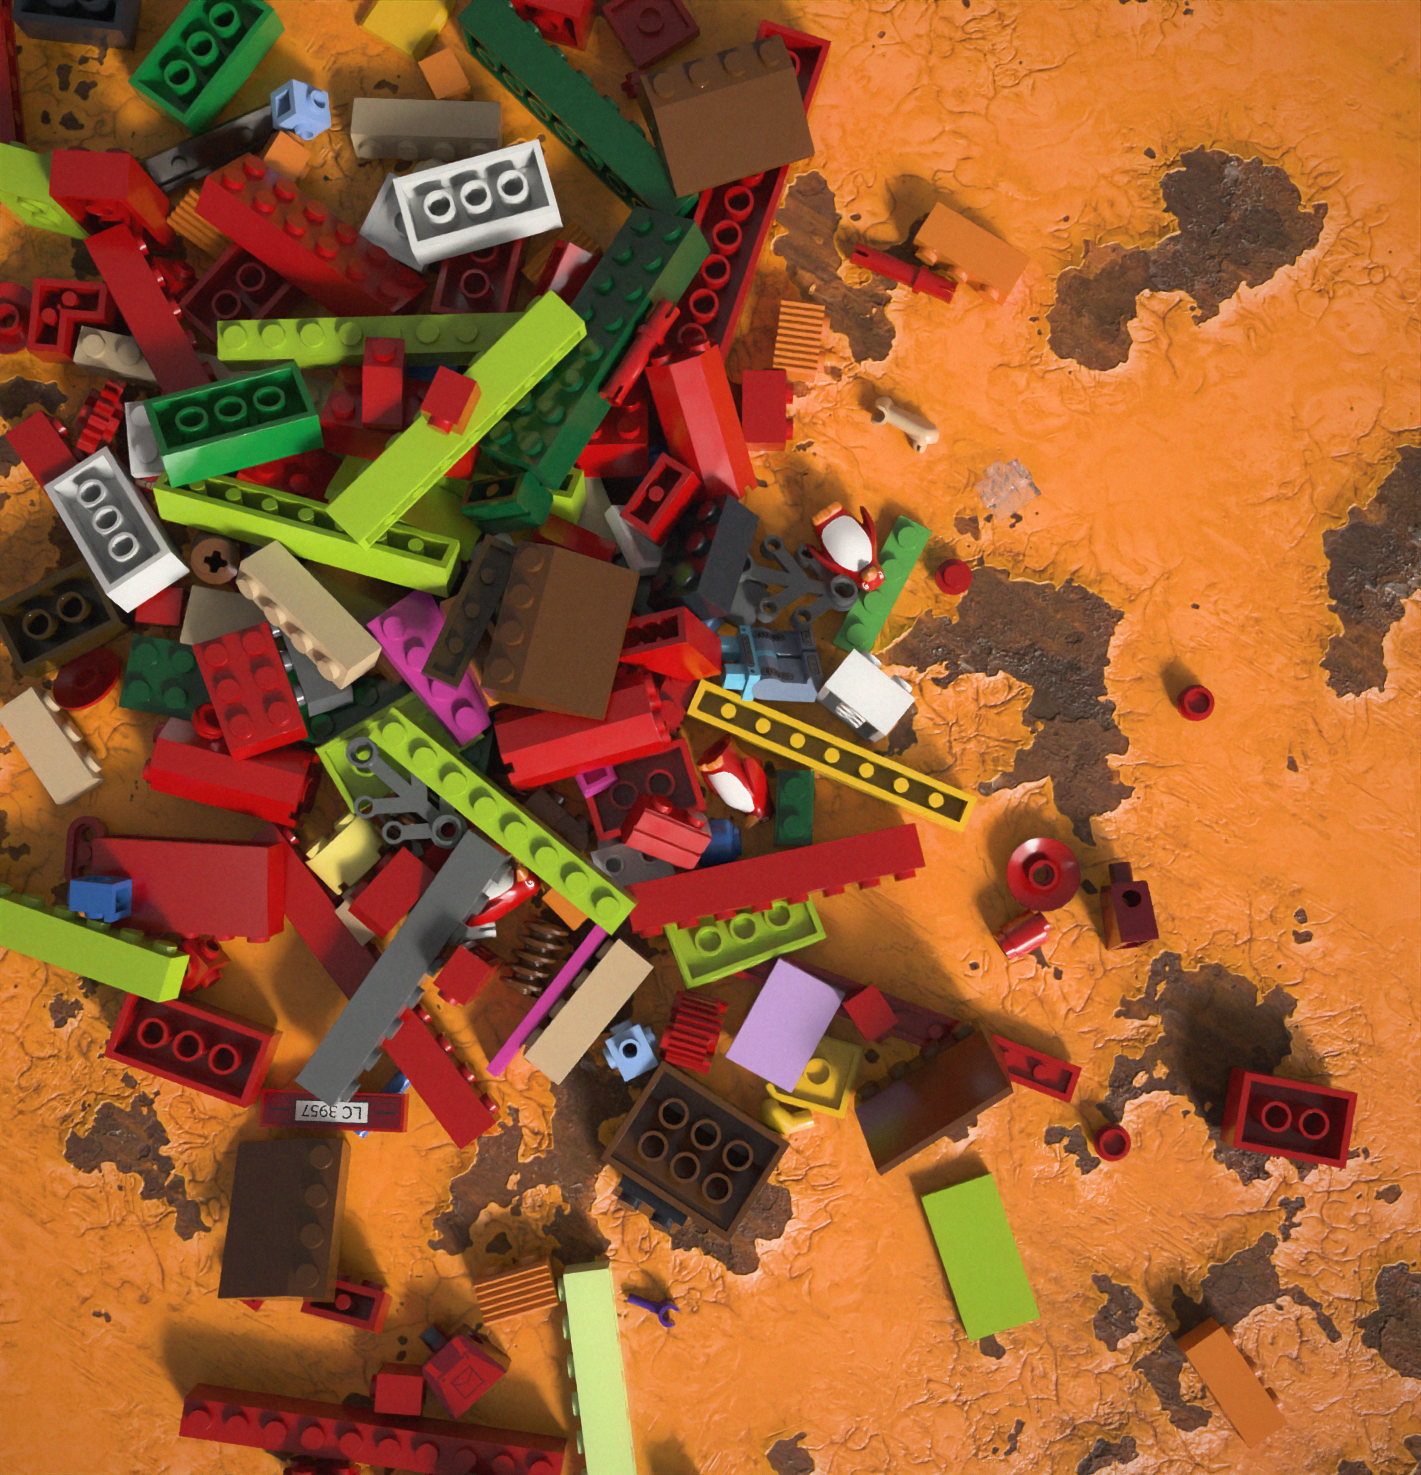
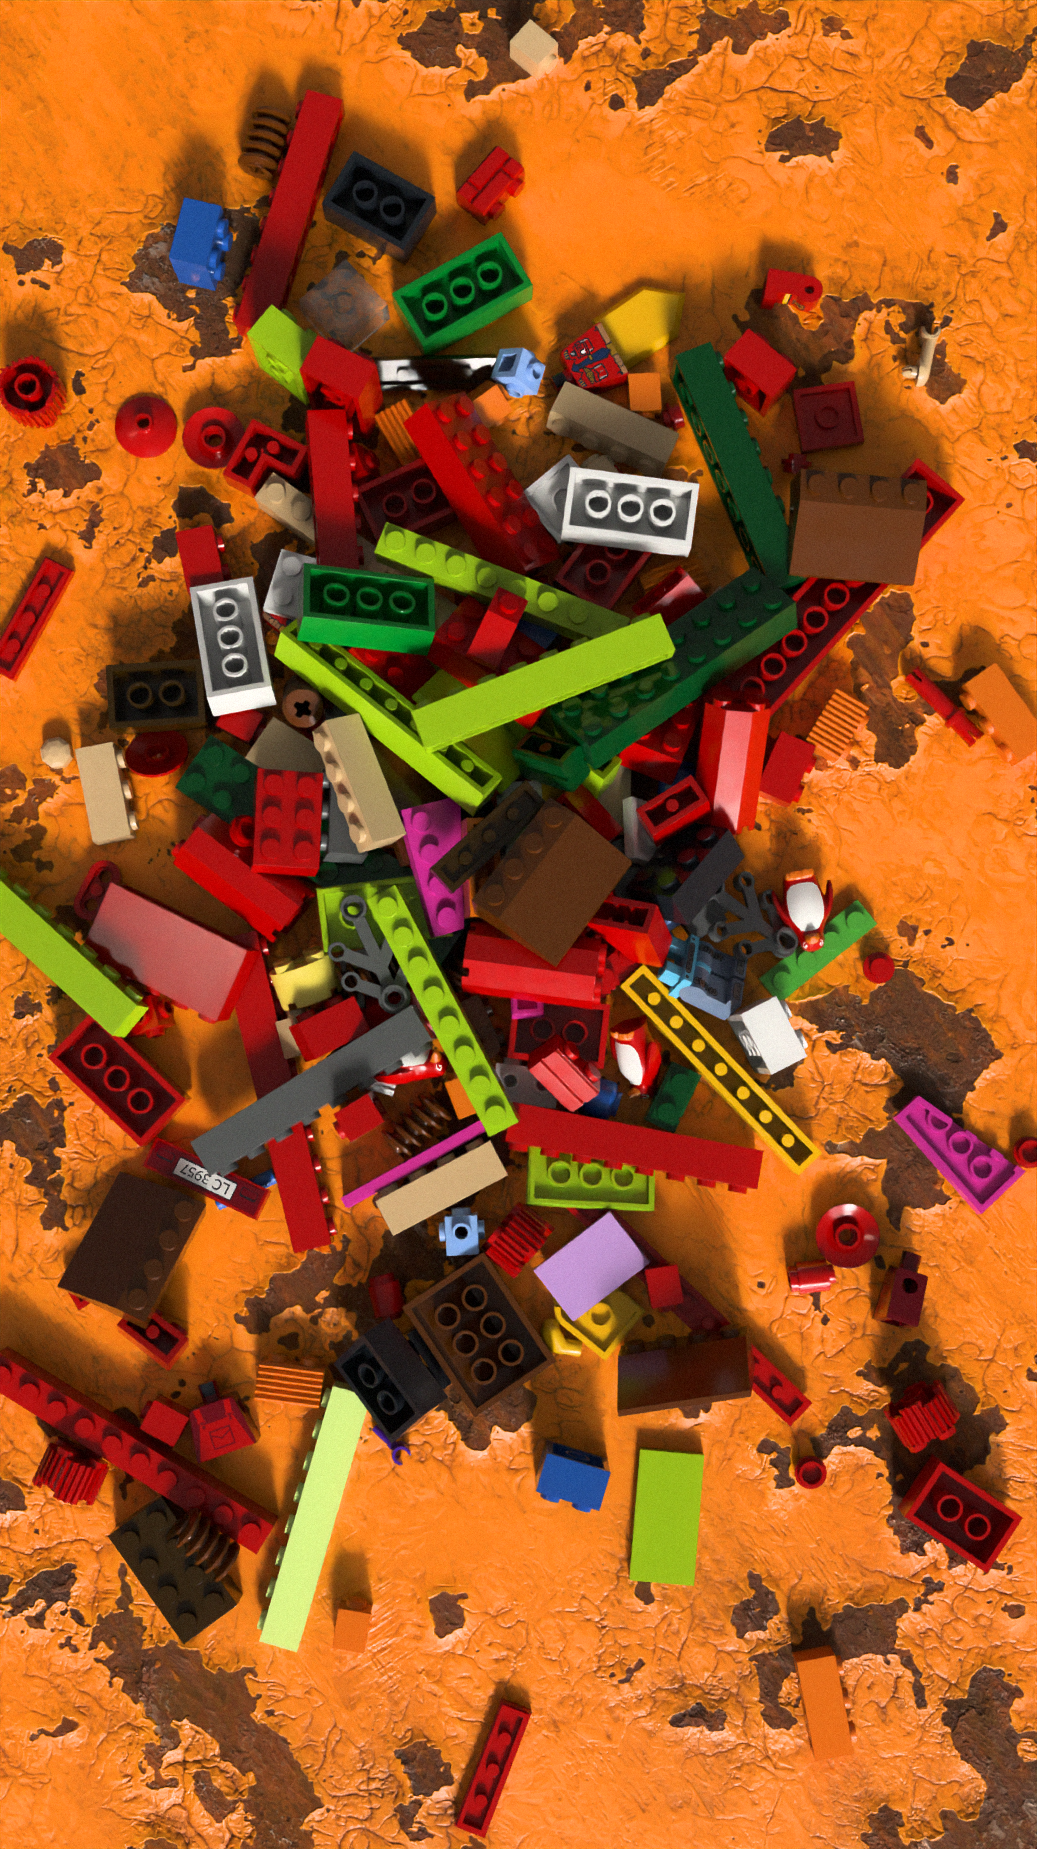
camera: 20 degrees right, 0 degrees up
blue brick [67,874,132,922] -> none
red gear [74,376,126,455] -> none
red brick [420,365,482,436] -> none
red pin [599,299,680,408] -> none
tan piece [871,396,939,453] -> none
clear brick [974,458,1042,522] -> none
none -> clear brick [299,259,390,352]
none -> black brick [334,1317,448,1443]
none -> red brick [368,1272,405,1321]
none -> blue brick [535,1440,611,1512]
none -> torso [549,322,629,395]
none -> red plate [661,402,685,432]
none -> red brick [883,1379,960,1453]
none -> dark pink wing [892,1095,1026,1214]

